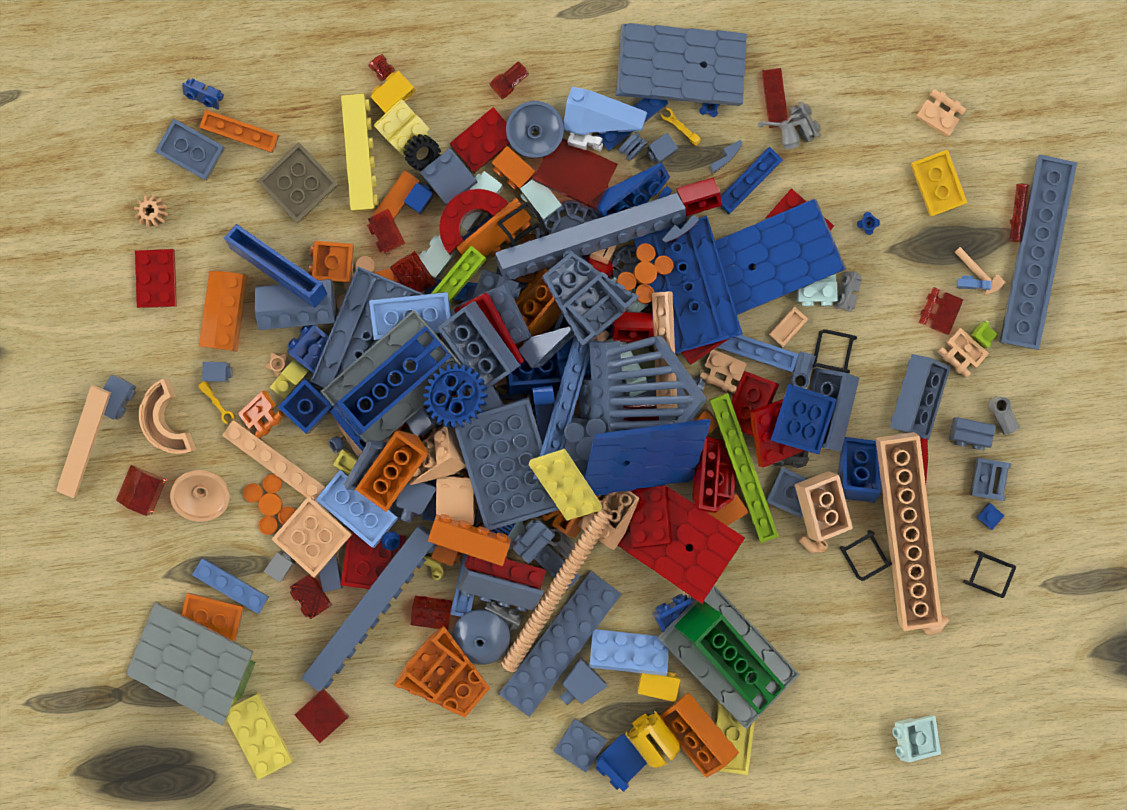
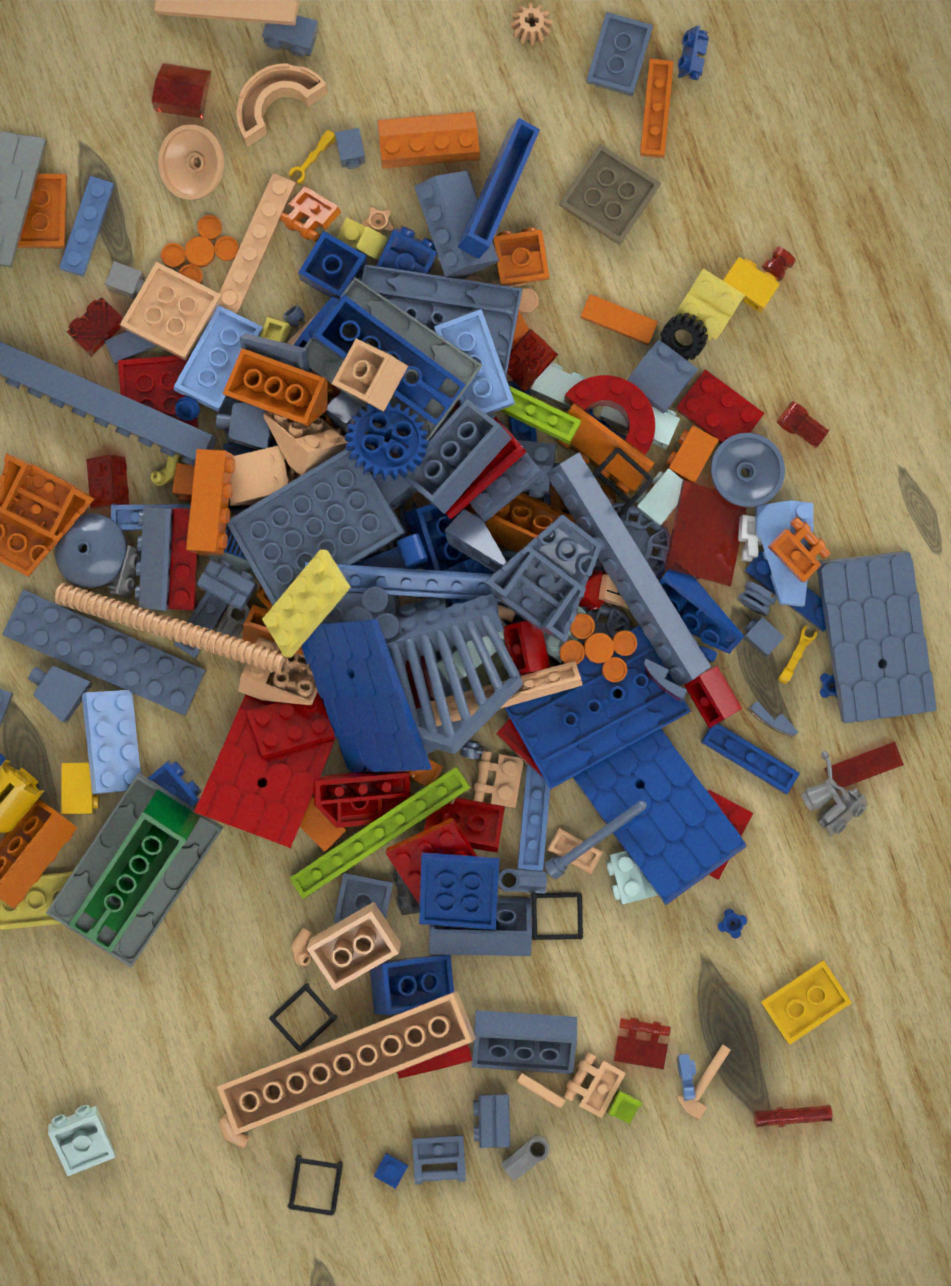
camera: 70 degrees right, 5 degrees down
red plate [135,249,177,308] -> none
light yellow brick [341,94,379,213] -> none
clear red bracket [367,209,406,255] -> none
blue brick [404,183,434,215] -> none
light grey hinge [835,271,862,312] -> none
light nougat plate [916,89,966,137] -> none
sand blue plate [1000,155,1077,350] -> none
none -> light nougat slope [332,339,408,412]
none -> light nougat tile [517,1072,566,1108]
none -> sand blue piece [544,801,647,880]
none -> orange plate [768,517,831,583]

